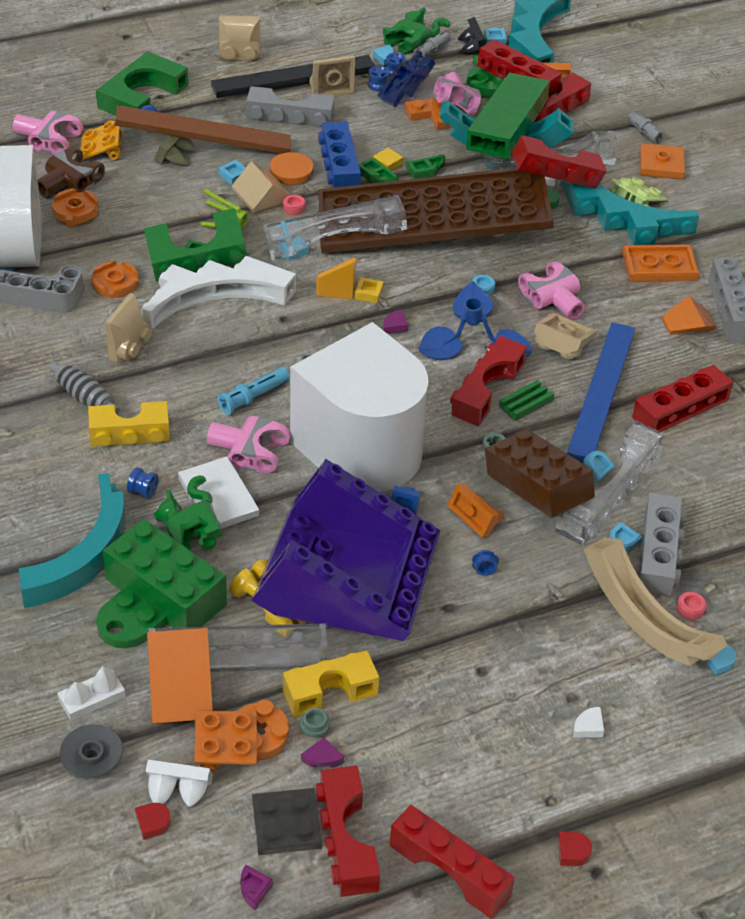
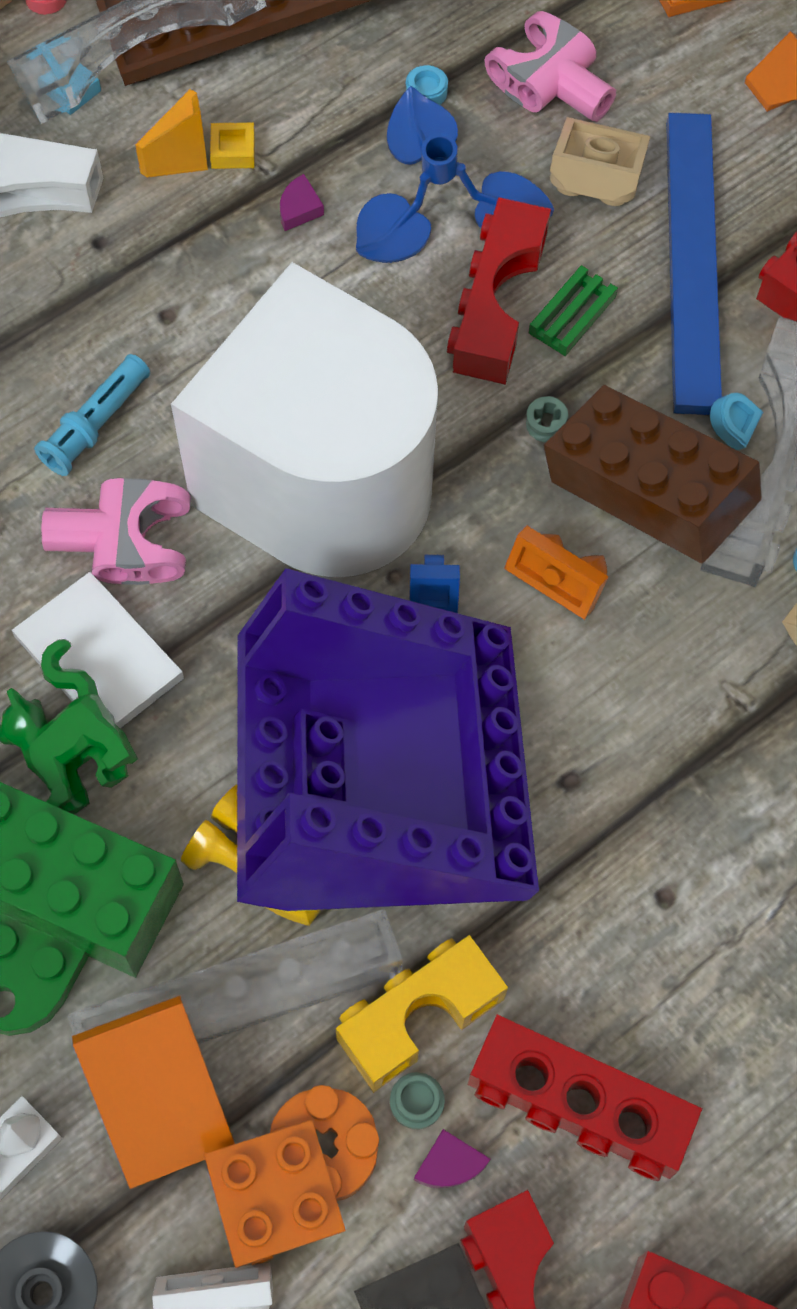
camera: 15 degrees left, 20 degrees up
blue plate [472,550,499,576] -> none
none -> red brick [467,1014,703,1181]

